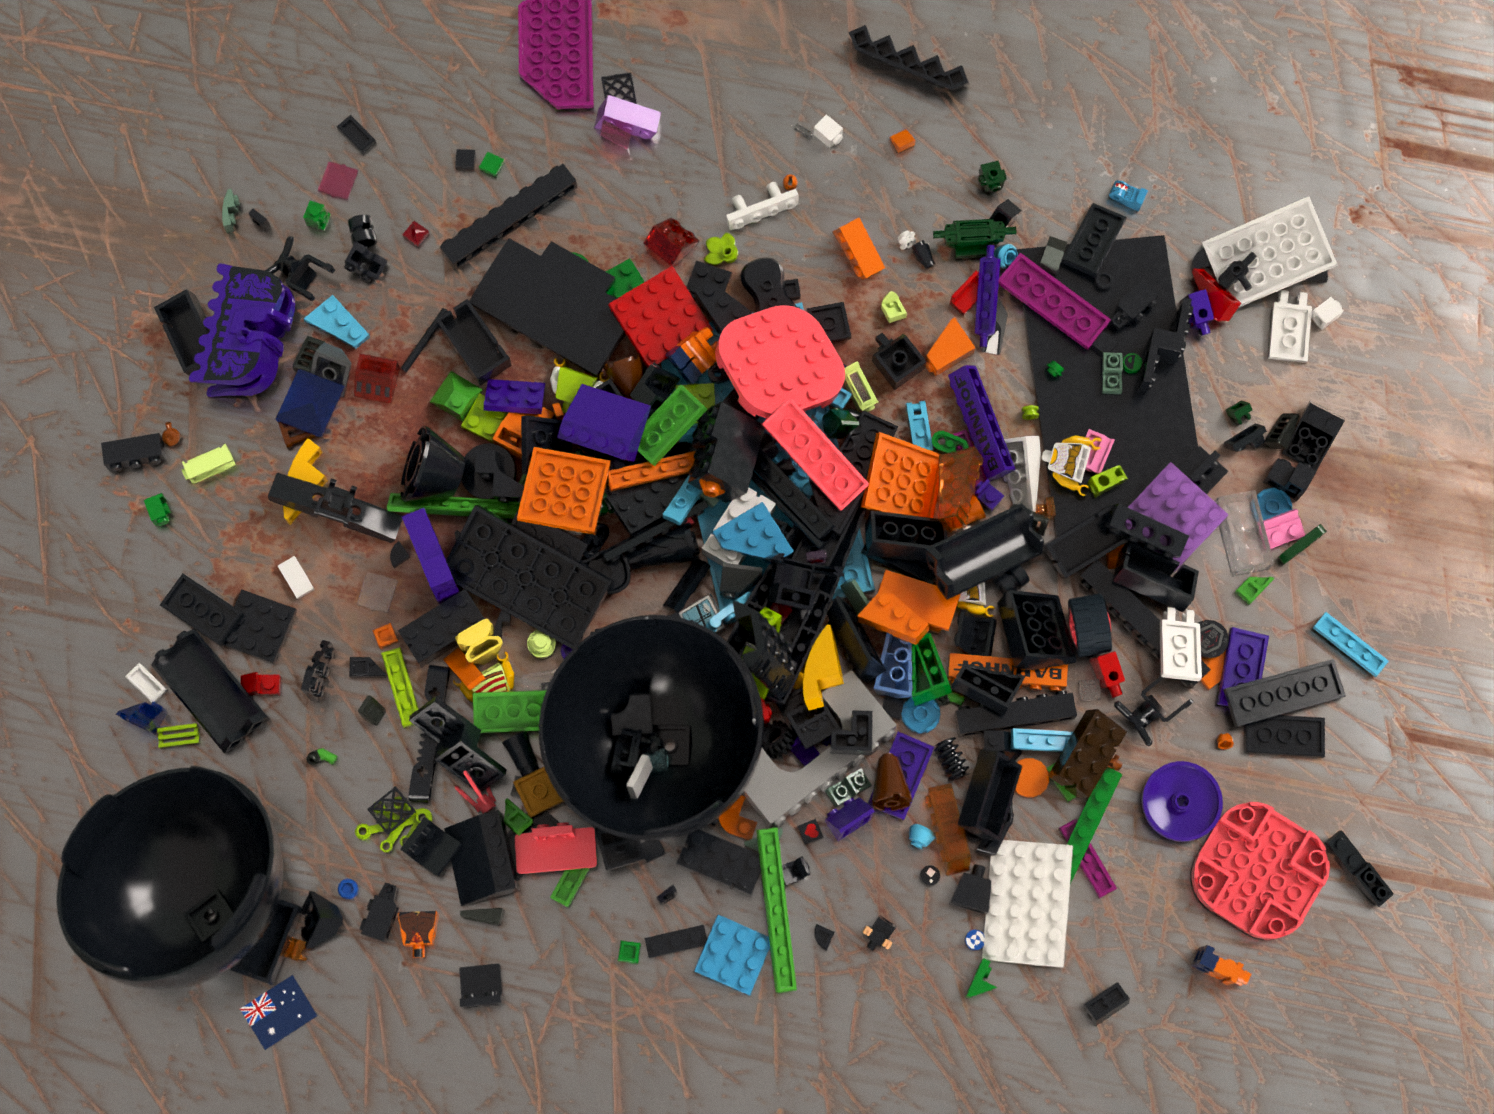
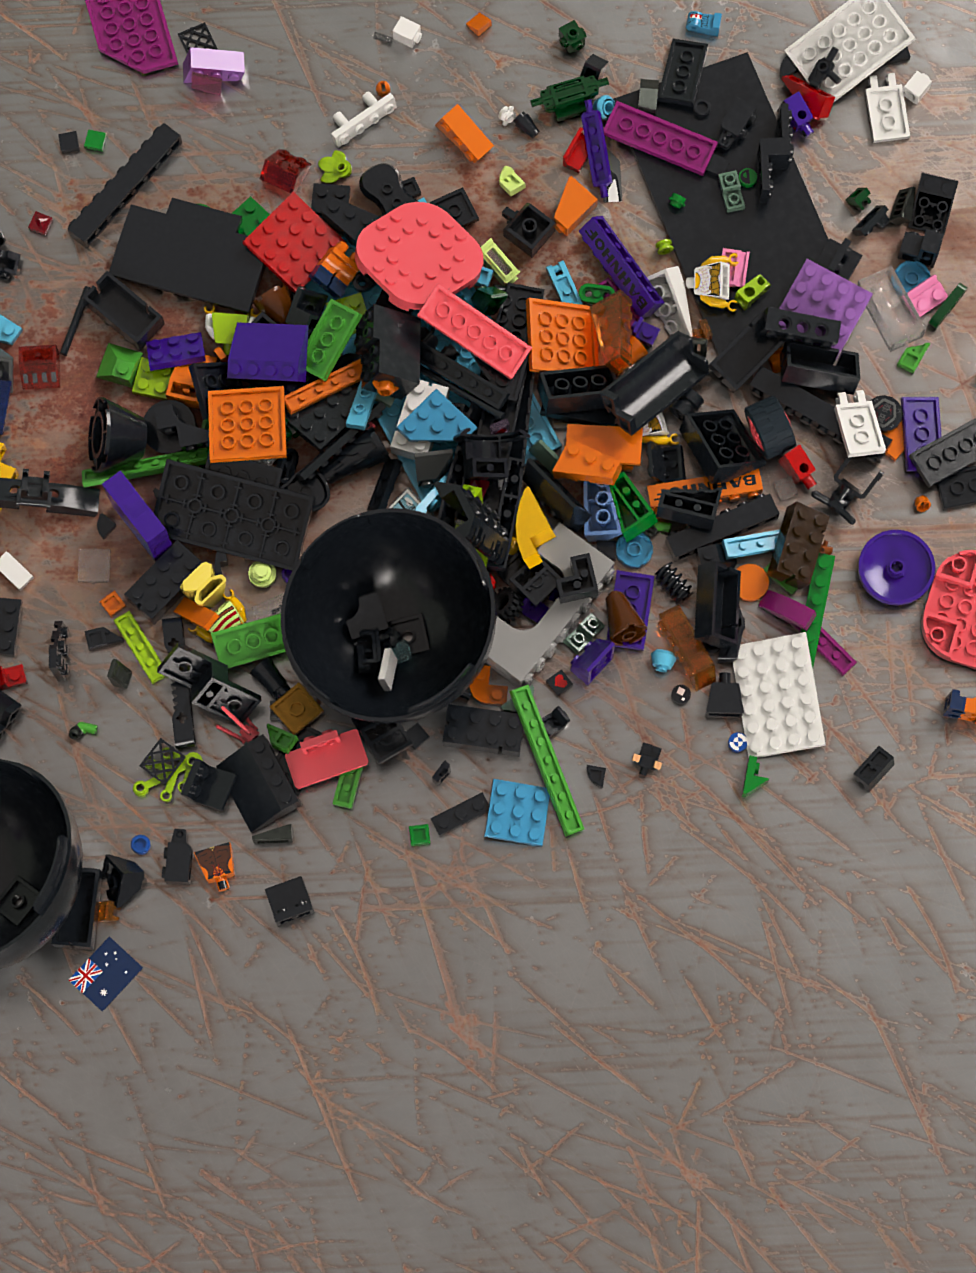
camera: 10 degrees left, 0 degrees up
none -> magenta slope [758,590,817,631]

